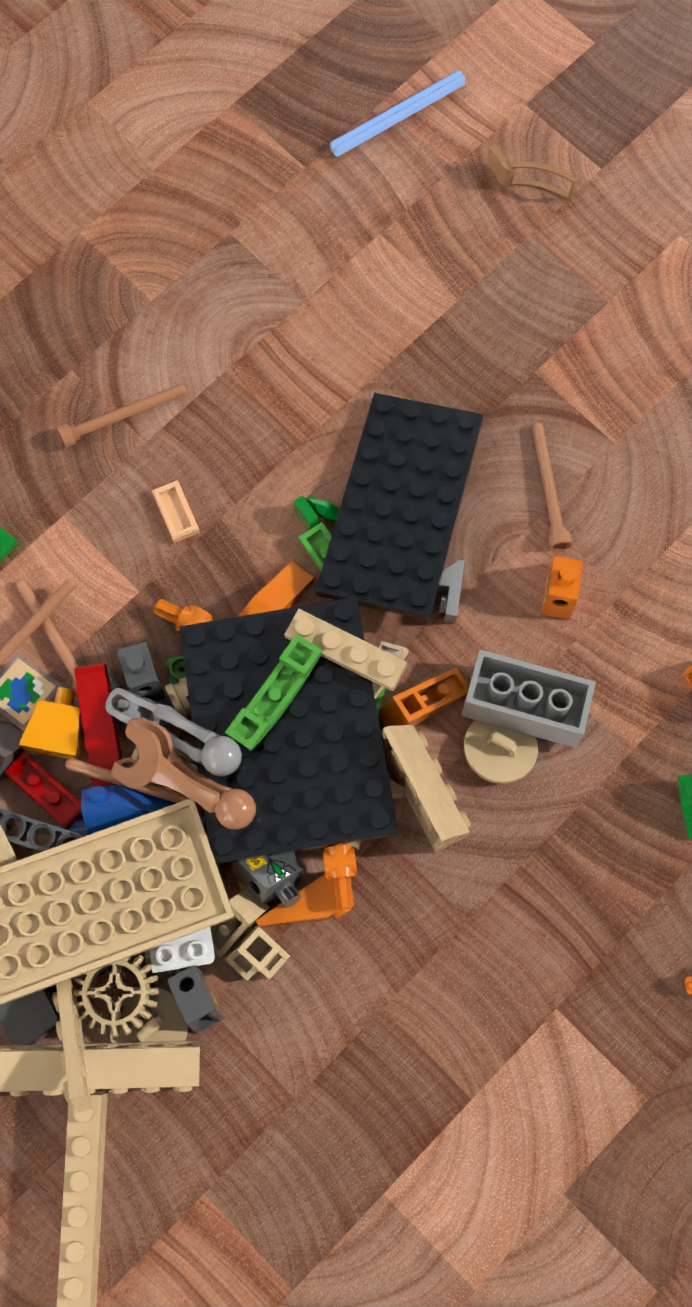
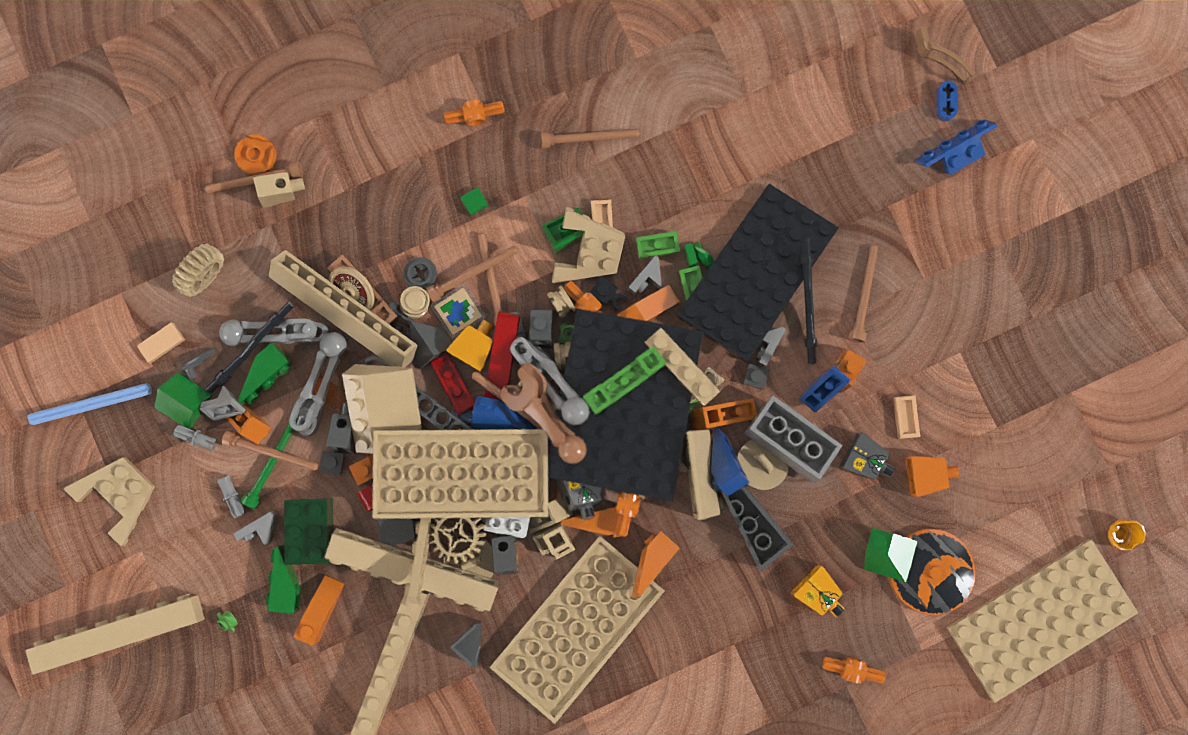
camera: 25 degrees right, 10 degrees up
none -> dark grey slope [450,621,482,668]
none -> tan plate [490,535,665,724]
none -> green slope [542,208,583,254]
none -> tan wheel [547,286,576,319]
none -> tan wing [552,207,625,283]
none -> black plate [590,276,628,311]
none -> light grey slope [628,255,661,295]
none -> orange slope [632,531,679,599]
none -> bright green plate [636,231,680,259]
none -> blue slope [711,427,750,496]
none -> dark grey wedge [721,486,793,572]
none -> dark grey plate [743,364,769,390]
none -> light orange torso [791,564,845,617]
none -> blue slope [799,366,851,413]
none -> black bar [800,238,818,364]
none -> dark grey torso [839,432,895,479]
none -> light nougat tile [893,395,920,439]
none -> blue bracket [916,119,998,175]
none -> blue beam [936,81,958,122]

